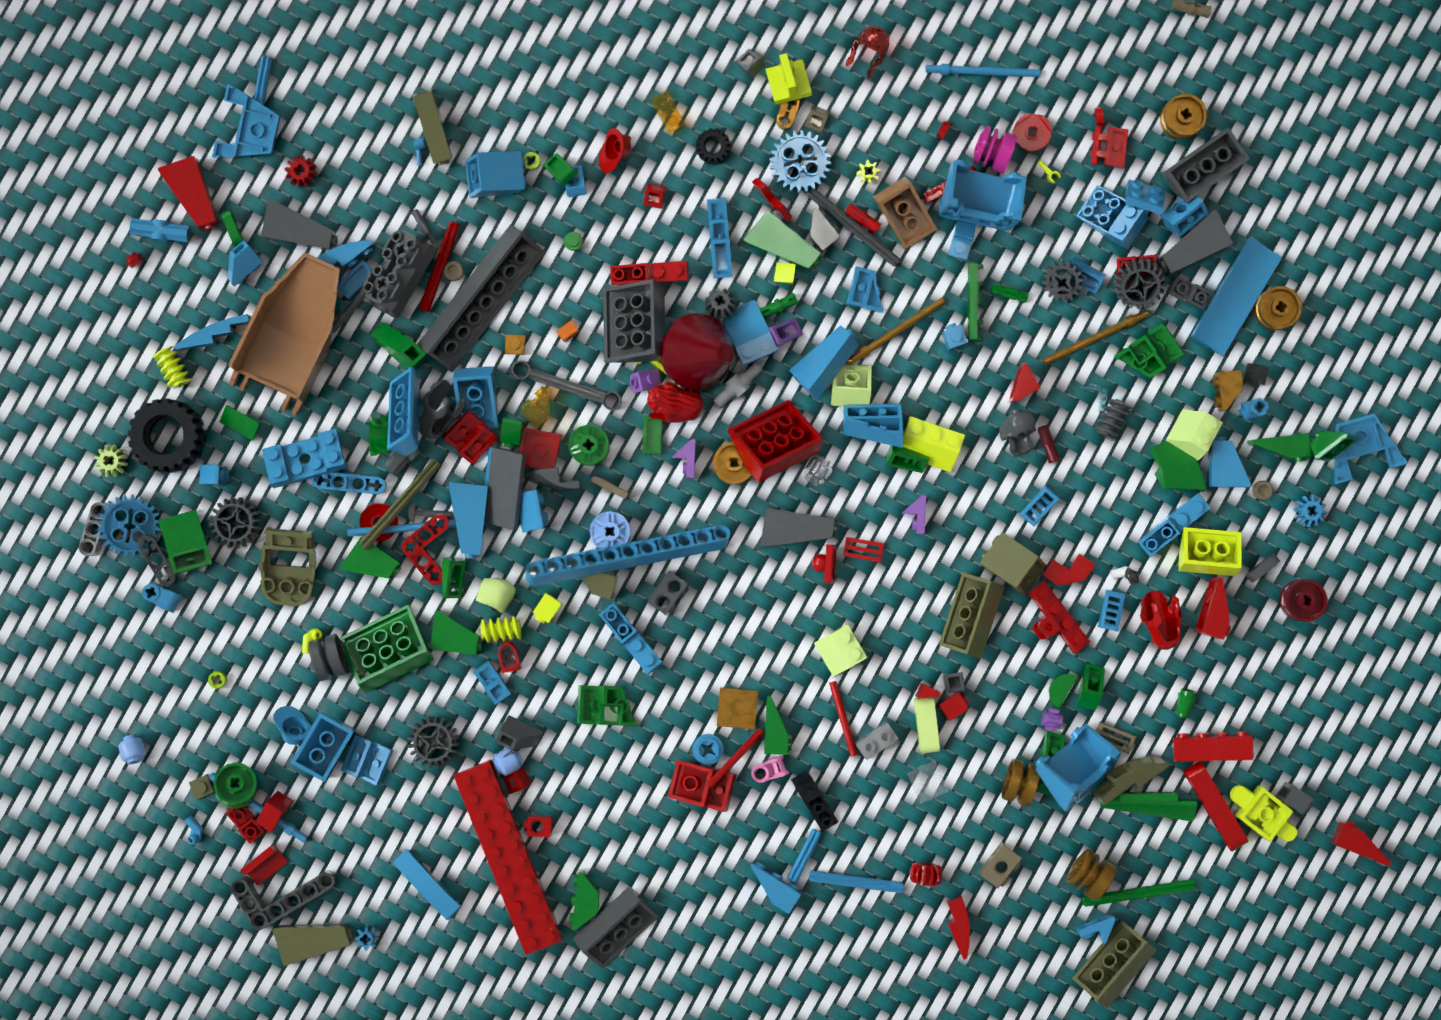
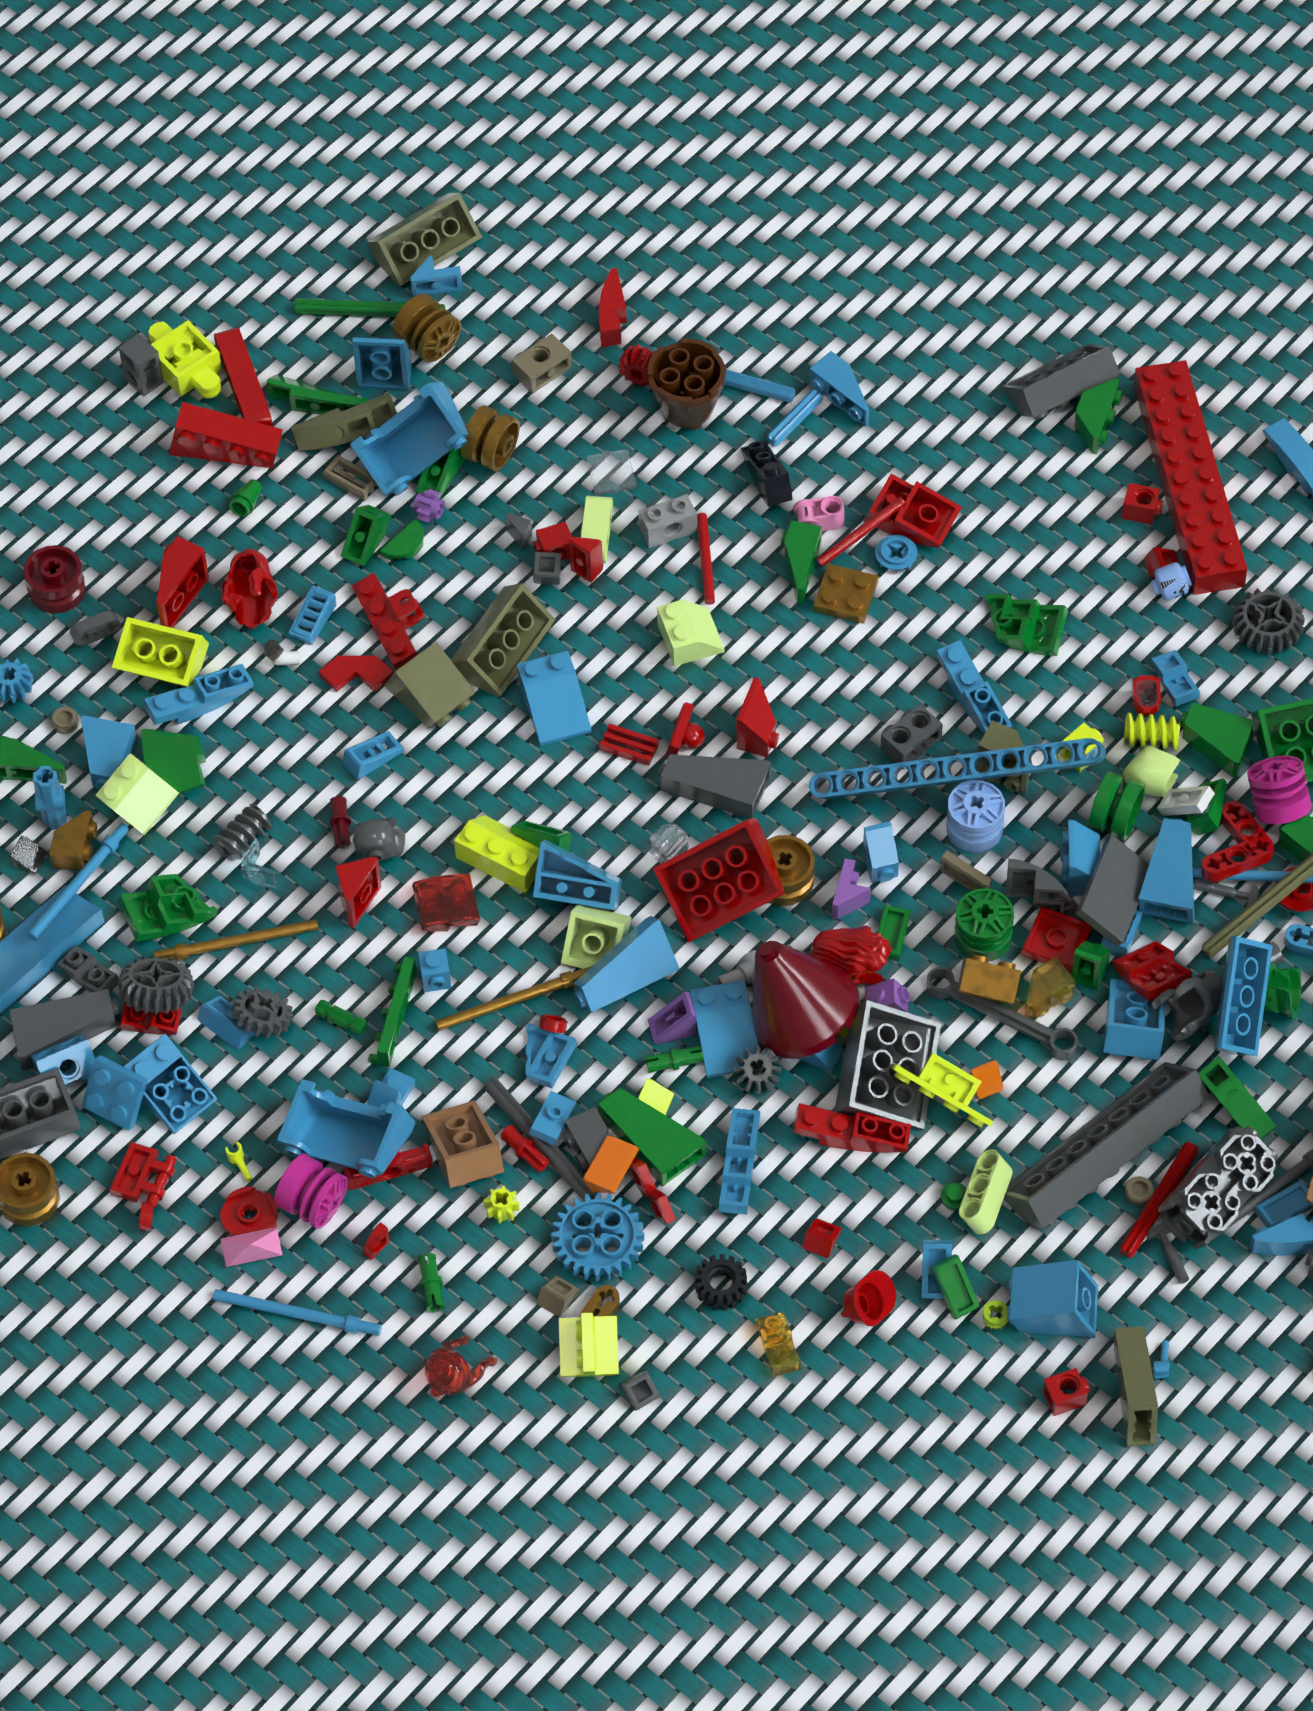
camera: 165 degrees left, 30 degrees down
dark grey slope [495,715,543,750] -> none
pearl gold plate [505,335,525,355] -> none
medium lavender slope [901,495,926,534] -> none
red slope [1331,821,1391,866] -> none
none -> dark azure bar [27,823,129,941]
none -> bright pink slope [220,1227,282,1267]
none -> dark azure slope [352,337,412,391]
none -> clear red slope [412,874,480,932]
none -> green pin [418,1253,445,1313]
none -> dark grey slope [506,513,532,549]
none -> dark azure slope [517,651,592,746]
none -> dark azure plate [529,1091,576,1146]
none -> red tile [539,1014,568,1033]
none -> orange slope [583,1136,639,1194]
none -> reddish brown cone [648,338,726,430]
none -> red slope [736,677,779,758]
none -> slope [863,821,899,883]
none -> neon yellow bracket [891,1052,993,1127]
none -> pearl gold slope [957,955,1021,1005]
none -> yellowish green beam [959,1149,1013,1235]
none -> red brick [1042,1368,1090,1416]
none -> green wheel [1088,771,1146,841]
none -> white plate [1157,786,1215,816]
none -> dark pink wheel [1247,756,1312,824]

